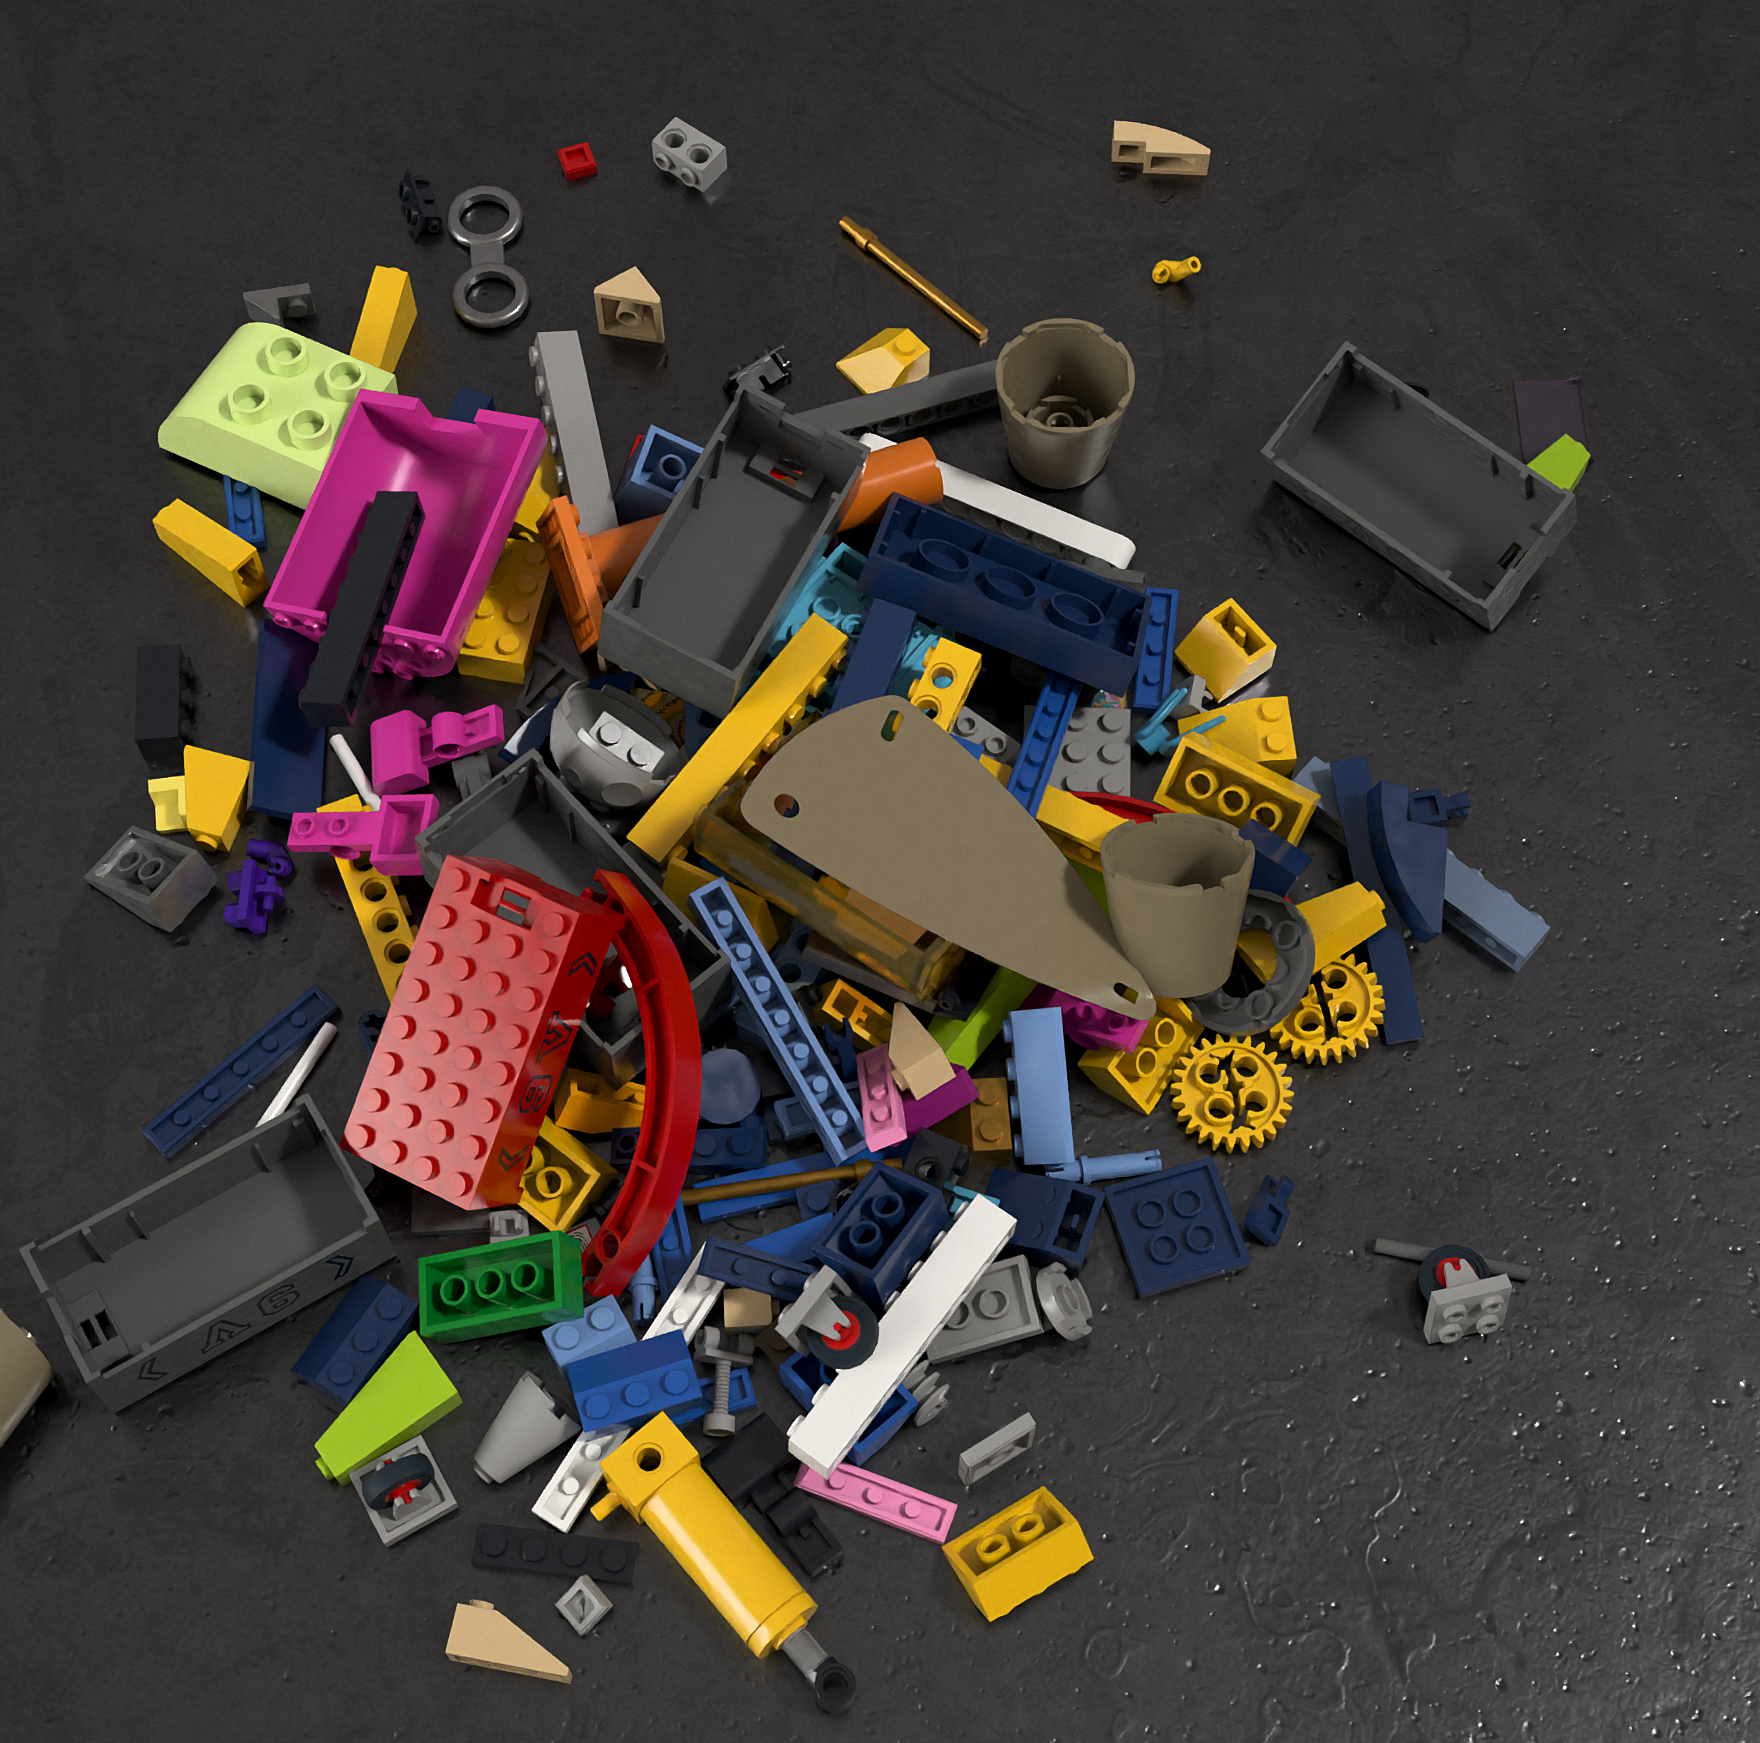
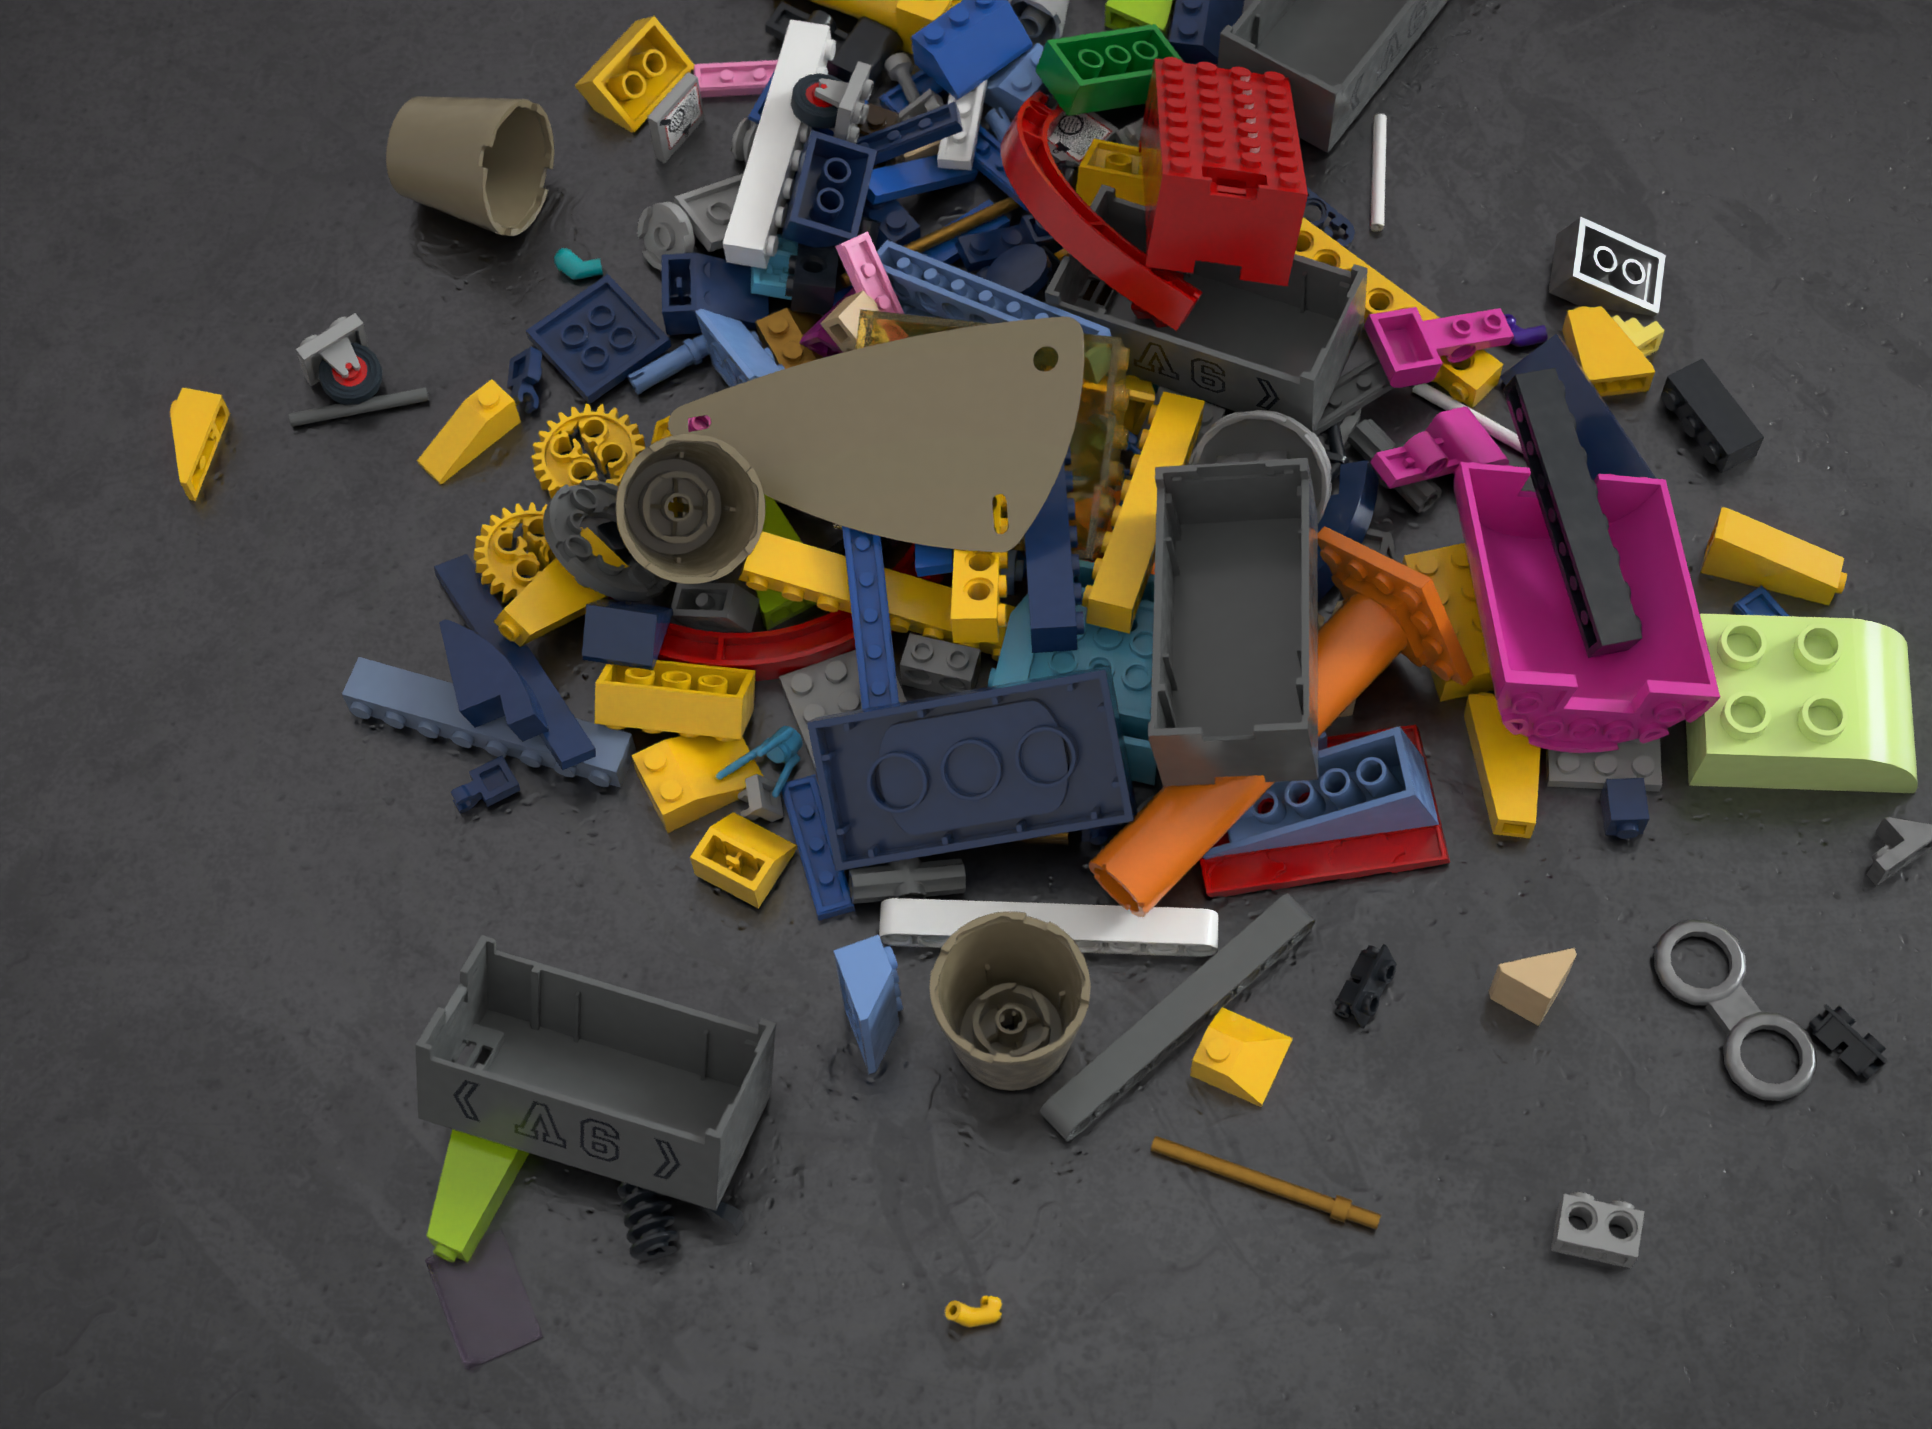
camera: 160 degrees right, 0 degrees up
dark blue tile [140,983,341,1160] -> none
dark purple hips [224,859,285,935] -> none
yellow slope [349,265,418,374] -> none
light grey brick [529,330,619,535] -> none
red tile [557,142,598,181] -> none
none -> yellow slope [170,387,230,501]
none -> dark tan cone [386,96,554,236]
none -> yellow slope [417,379,521,485]
none -> teal arm [554,248,603,280]
none -> medium blue slope [834,935,903,1074]

